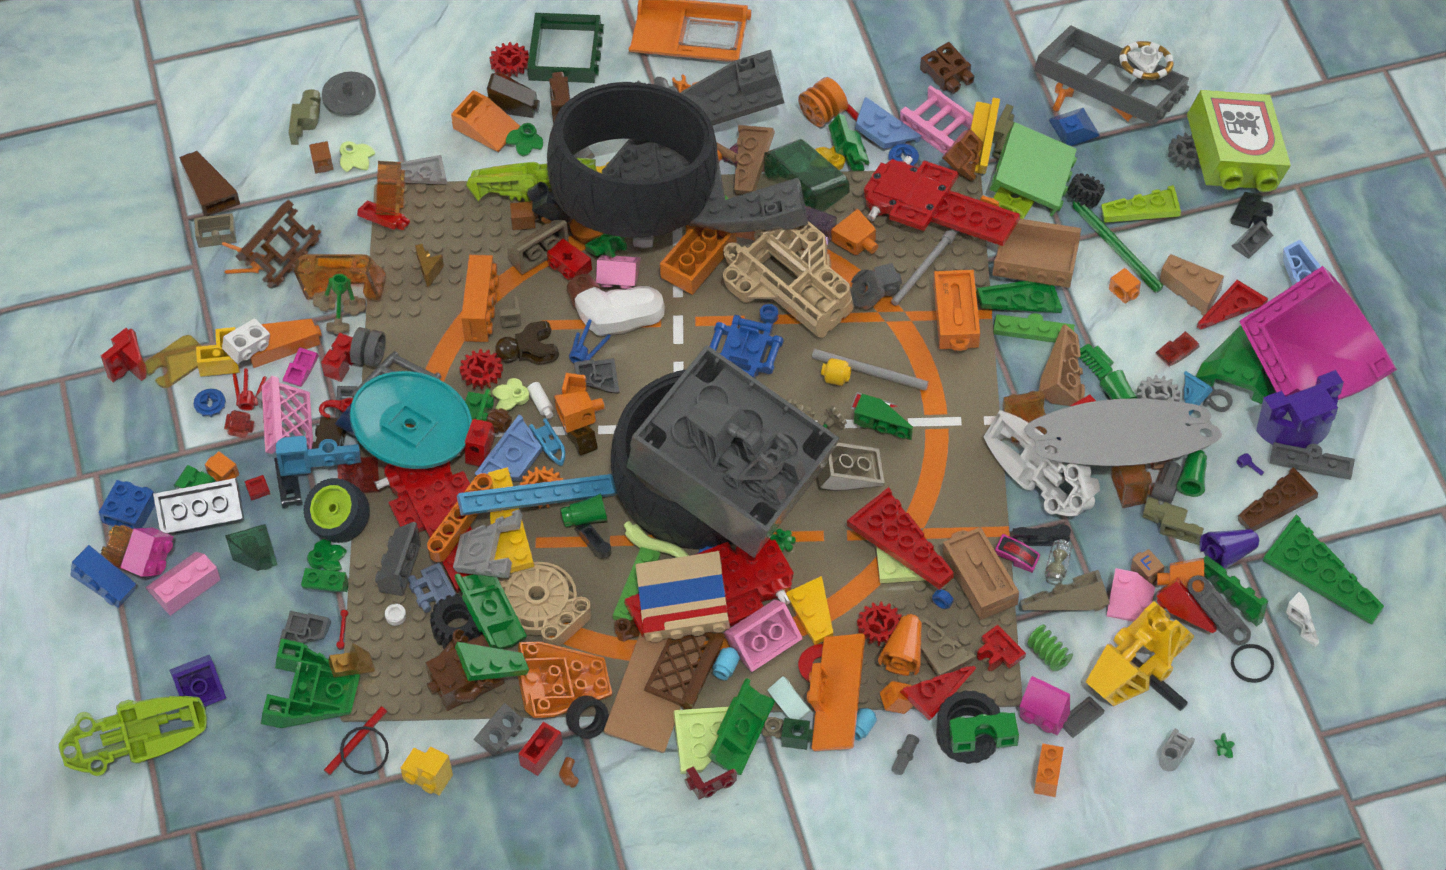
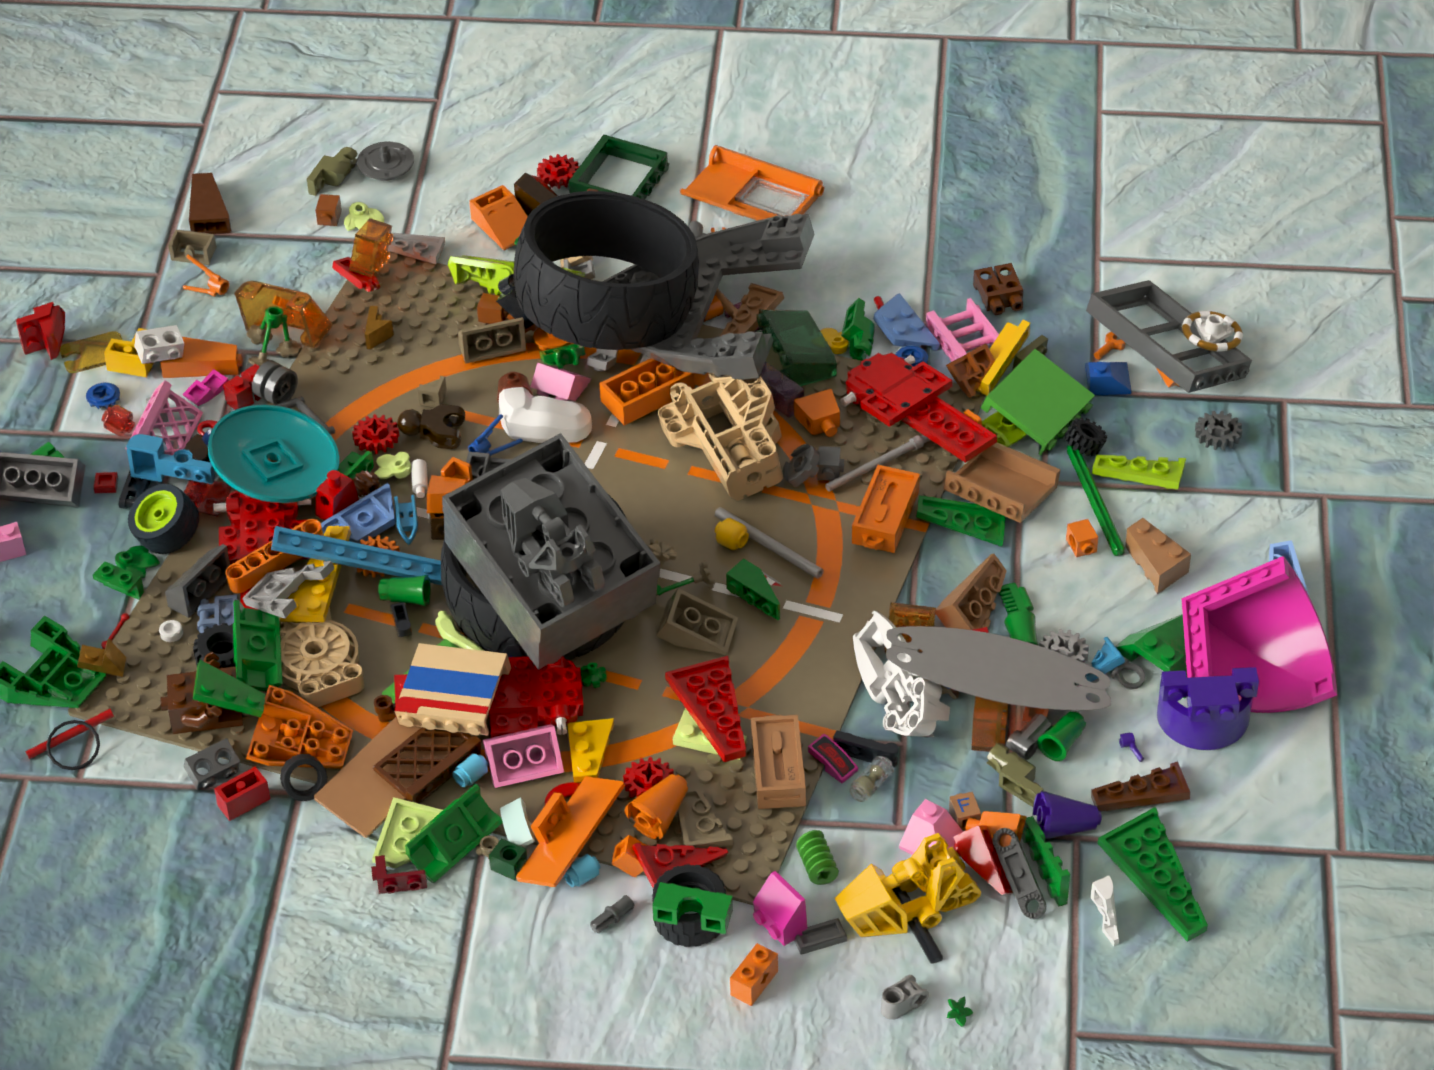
camera: 20 degrees right, 10 degrees down
orange brick [205,451,239,482] -> none
clear green slope [225,524,277,571] -> none
red plant [233,368,267,411] -> none
reddish brown fence [235,199,322,288] -> none
dark grey slope [278,611,331,648] -> none
yellow brick [400,746,453,796] -> none
orange piece [461,255,499,342] -> none
red brick [547,238,592,280] -> none
dark orange arm [559,757,579,788] -> none
blue brick [709,315,784,378] -> none
blue tile [760,304,778,323] -> none
orange wheel [798,77,848,127] -> none
blue tile [932,589,953,609] -> none
red plate [977,625,1026,672] -> none
bright green hinge [994,313,1075,343] -> none
dark tan wedge [1020,569,1110,611] -> none
clear red slope [1155,331,1200,367] -> none
lime brick [1187,90,1291,192] -> none
red wing [1197,280,1268,330] -> none
black plate [1231,192,1273,228] -> none
dark grey slope [1231,221,1274,259] -> none
black piece [1231,644,1274,683] -> none
dark grey hinge [1269,442,1355,480] -> none

